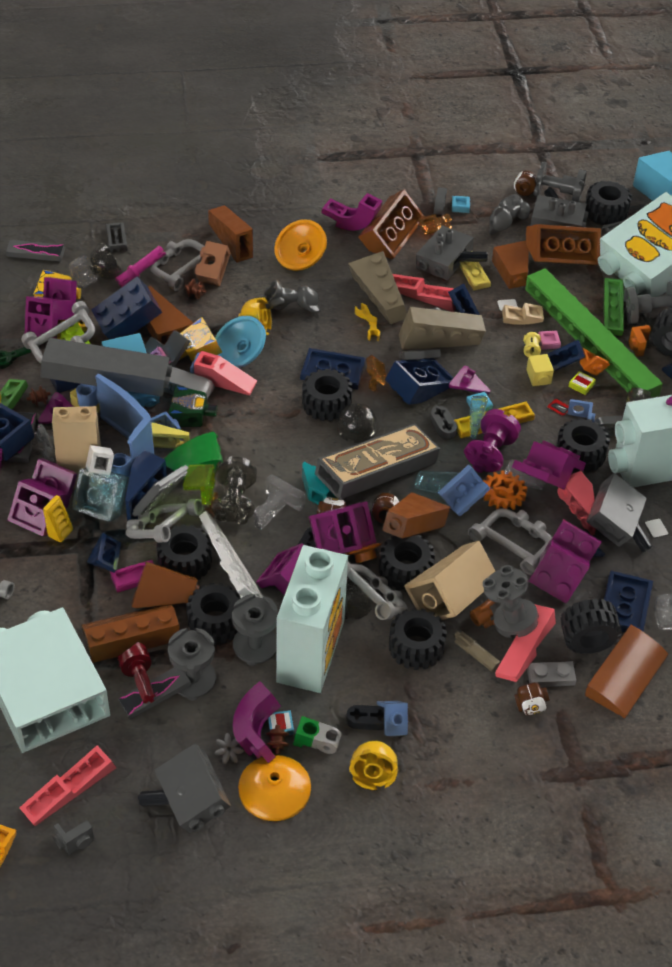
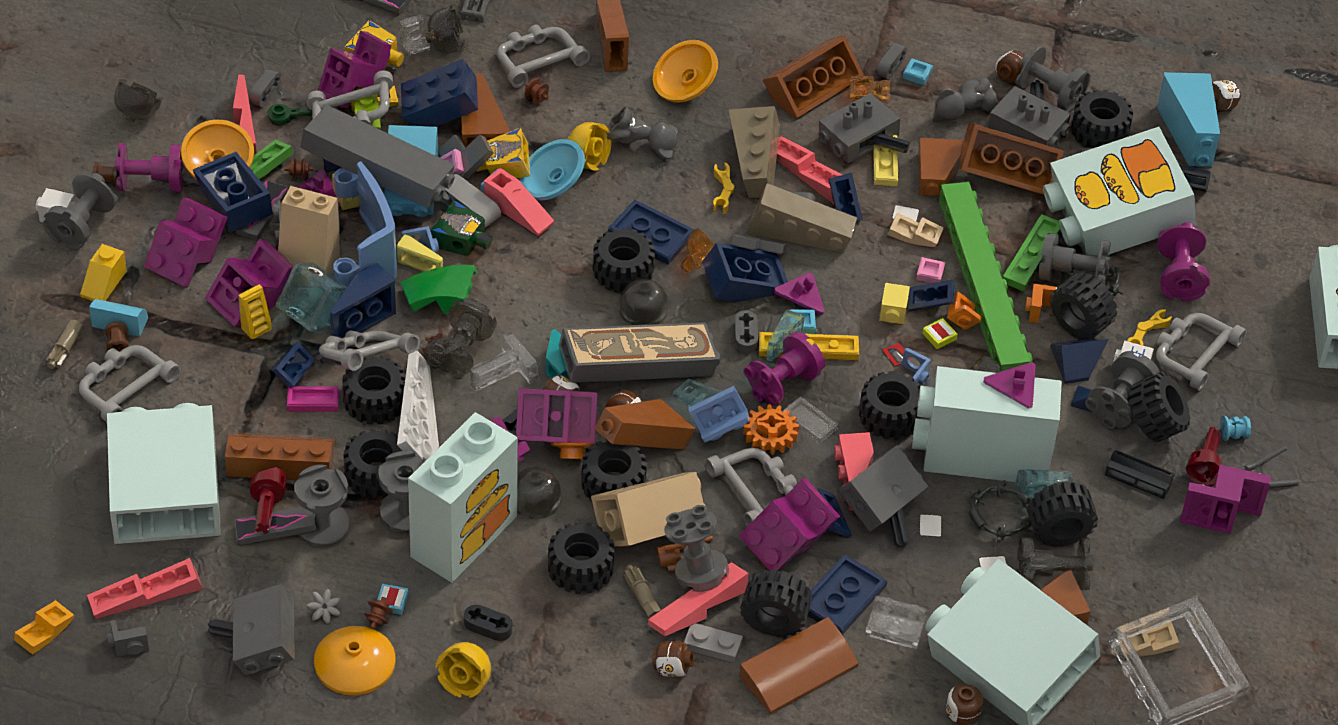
camera: 20 degrees right, 0 degrees up
white brick [86,445,114,475] -> none
dark pink pin [115,245,166,287] -> none
dark orange slope [131,562,200,608] -> none
dark grey piece [132,465,189,517] -> none
clear neon green panel [183,464,216,505] -> none
nougat brick [195,241,231,286] -> none
magenta arch [233,681,281,763] -> none
leg [293,716,341,754] -> none
magenta arch [321,193,383,231] -> none
light grey bar [347,562,408,620] -> none
medium blue bracket [377,701,408,736] -> none
magenta bracket [512,440,586,490] -> none
light yellow bush [523,332,541,357] -> none

